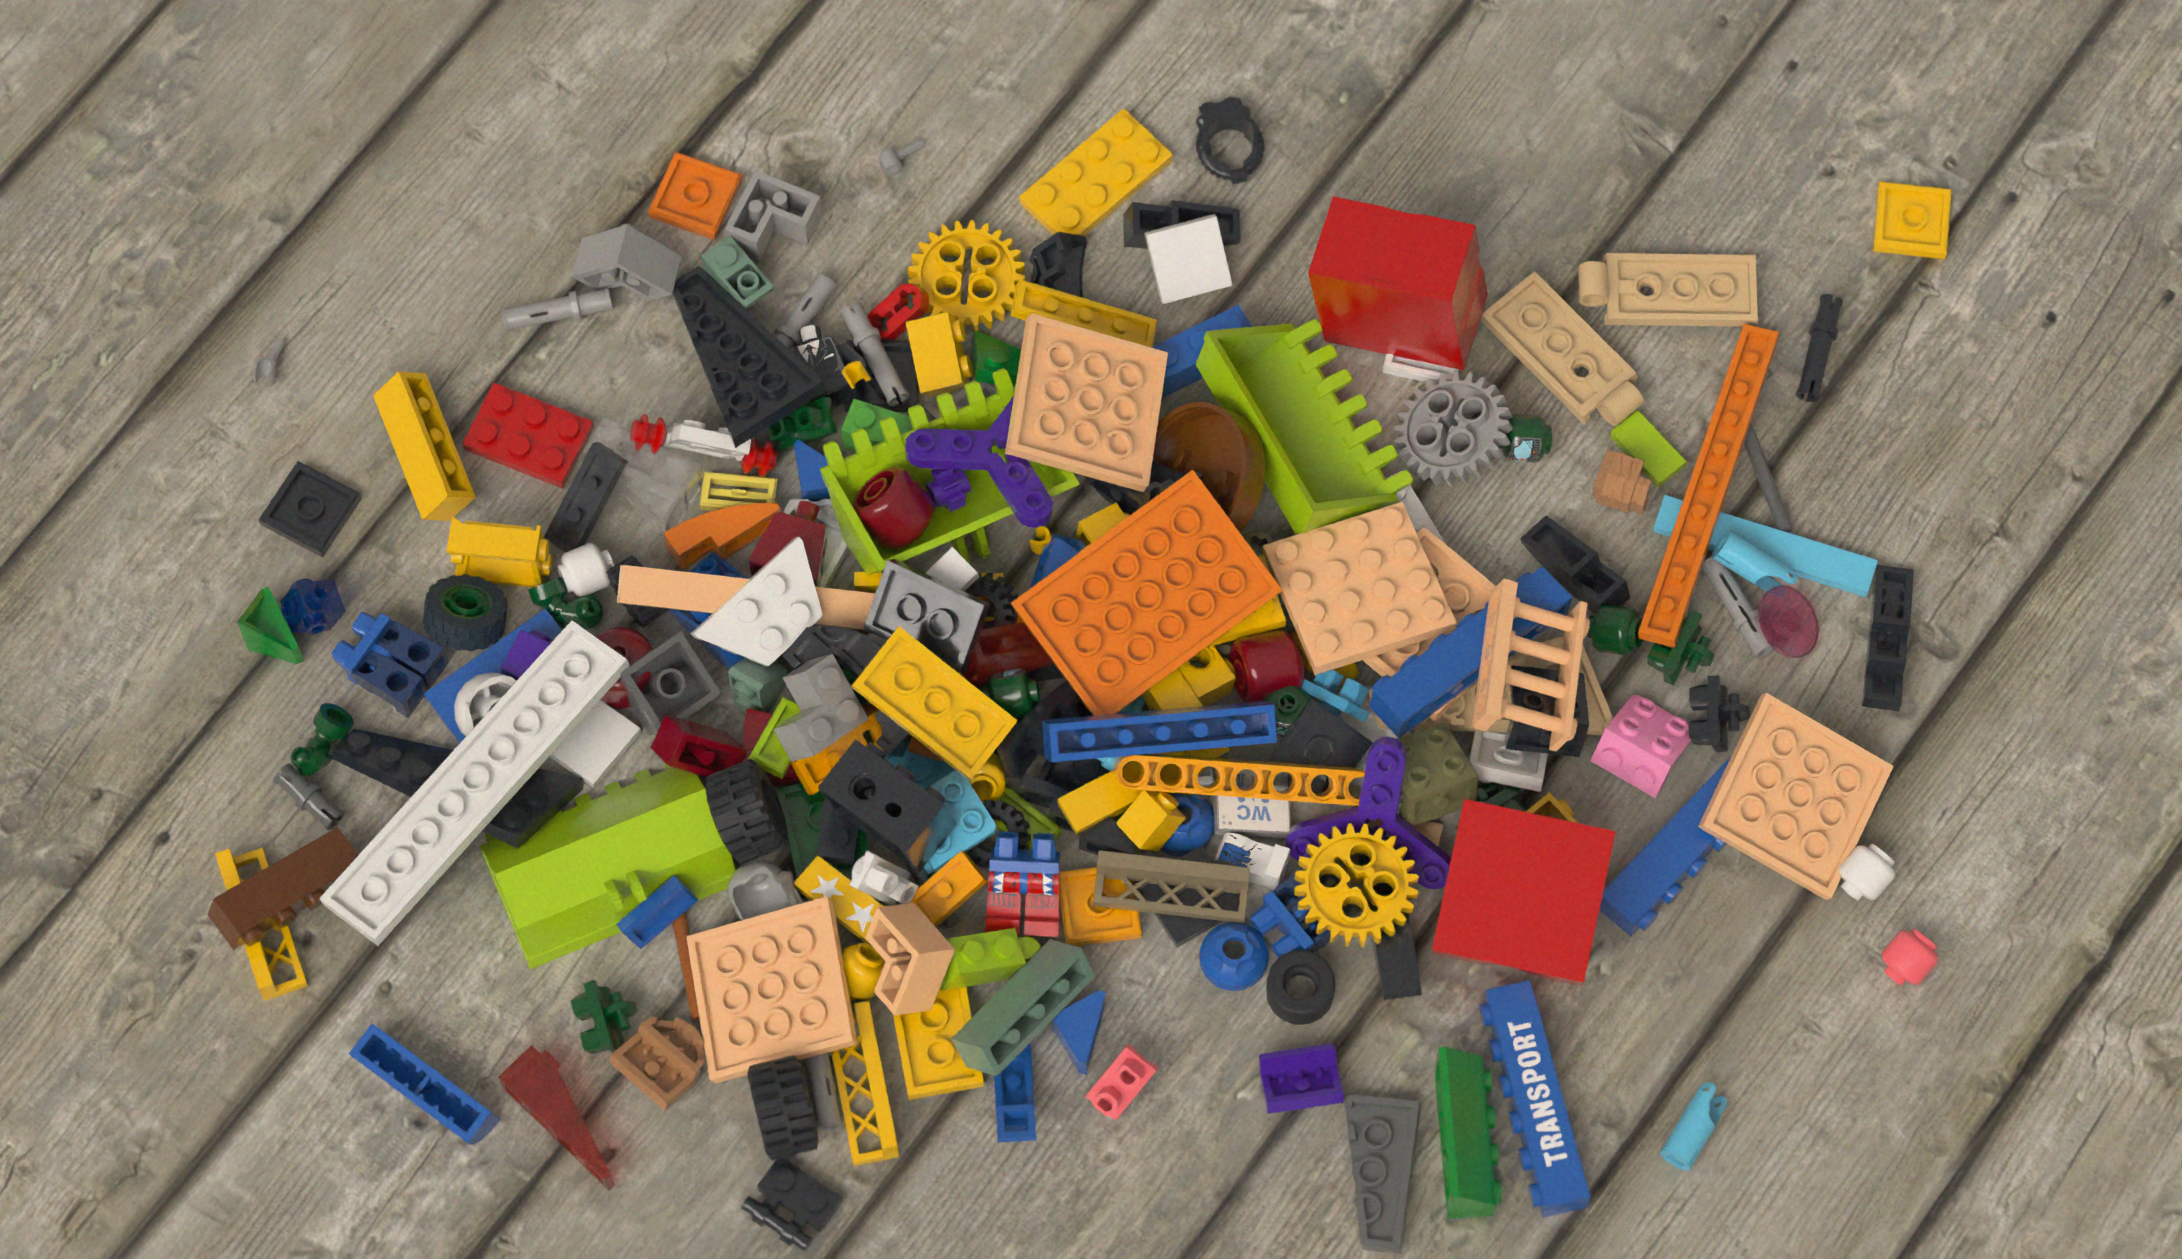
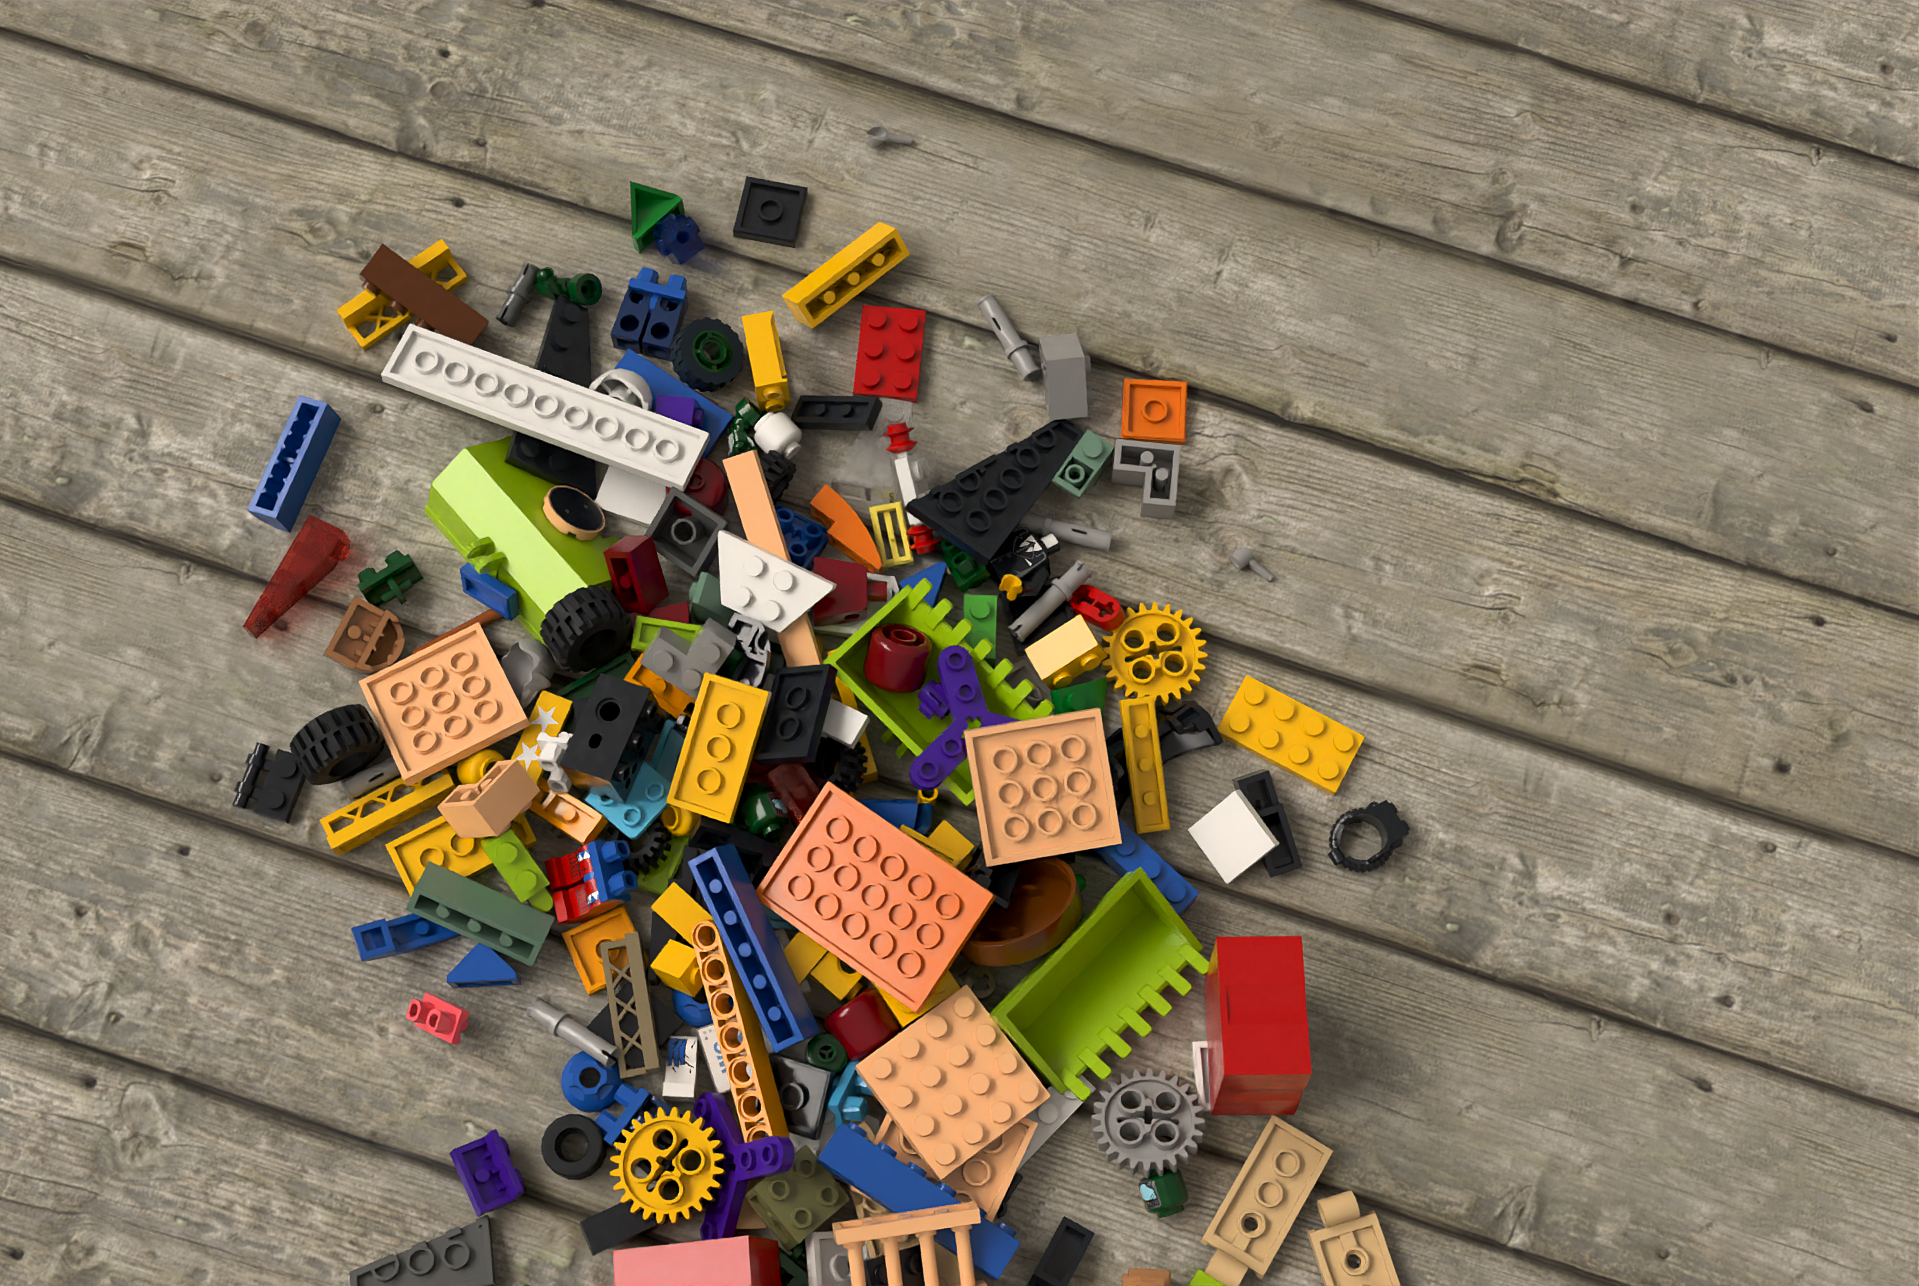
camera: 70 degrees right, 5 degrees up
none -> light grey pin [526,997,620,1068]
none -> tile [543,486,605,540]

